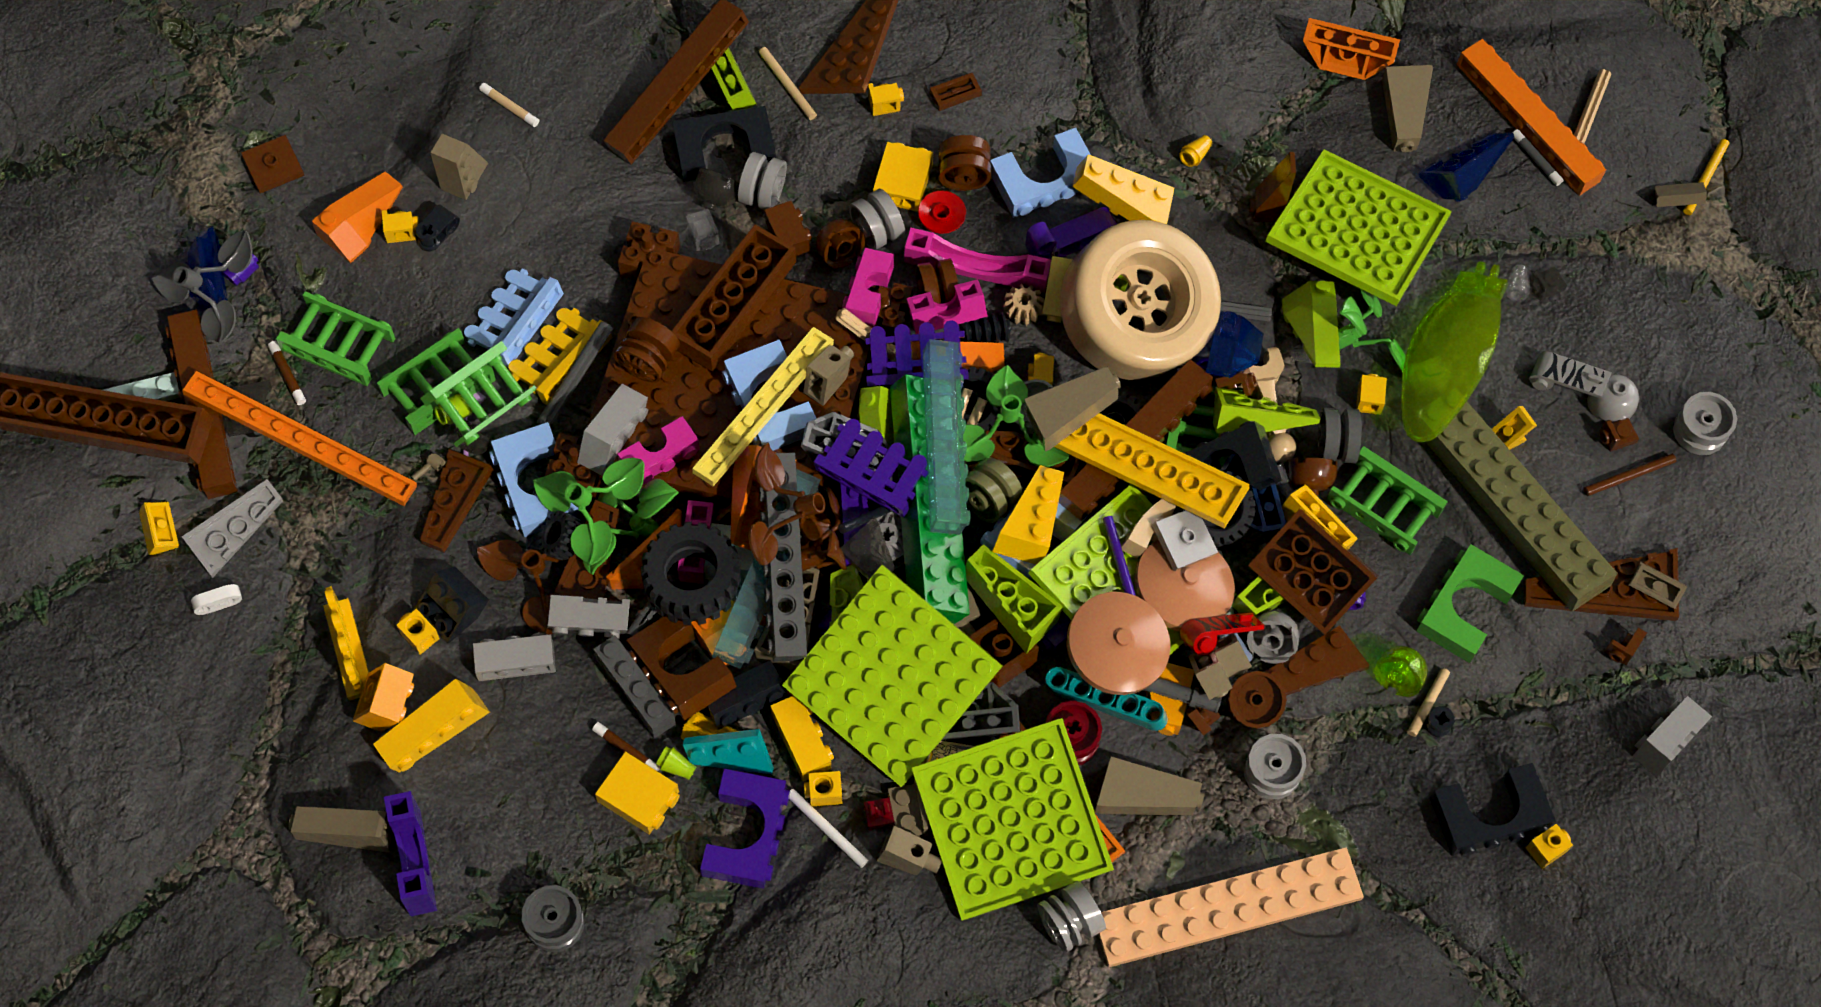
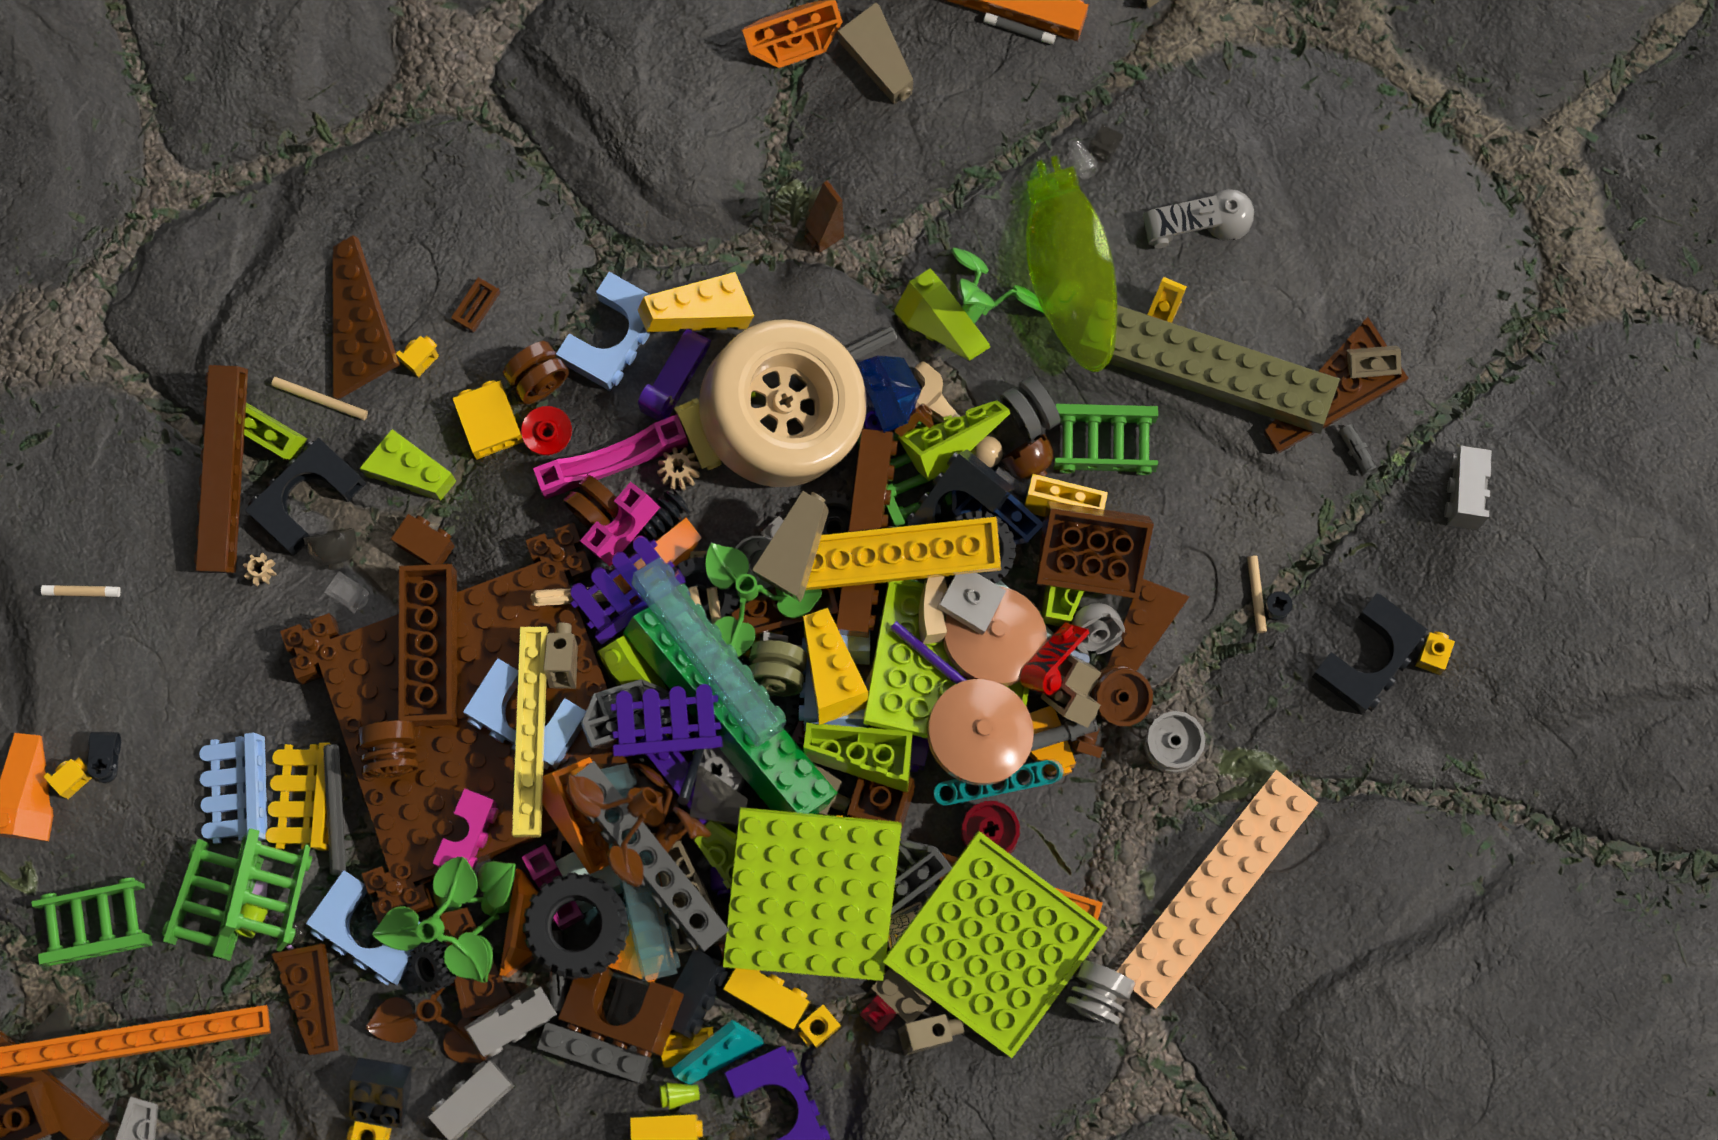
camera: 30 degrees left, 10 degrees up
reddish brown bar [268,341,306,405] -> none
dark tan hand [411,454,446,481] -> none
dark tan wedge [430,134,488,200] -> none
light grey wedge [577,384,648,476] -> none
reddish brown bar [592,722,660,772] -> none
light grey wheel [738,152,787,210] -> none
white bar [789,789,868,868] -> none
reddish brown cylinder [816,219,865,268] -> none
dark pink arch [842,248,894,327] -> none
light grey wheel [849,188,905,250] -> none
yellow brick [1028,353,1054,385] -> none
dark tan slope [1095,757,1205,815] -> none
yellow cone [1180,135,1212,167] -> none
lime plate [1265,149,1452,306] -> none
yellow brick [1356,374,1387,415] -> none
clear neon green cylinder [1374,646,1428,697] -> none
bright green arch [1416,544,1524,663] -> none
clear blue wedge [1418,133,1514,202] -> none
reddish brown bar [1584,453,1676,496] -> none
reddish brown bracket [1600,418,1639,452] -> none
reddish brown bracket [1604,628,1647,665] -> none
light grey wheel [1673,392,1737,455] -> none
none -> tan gear [243,553,277,586]
none -> lime wedge [360,429,456,501]
none -> dark grey pin [1339,424,1378,476]

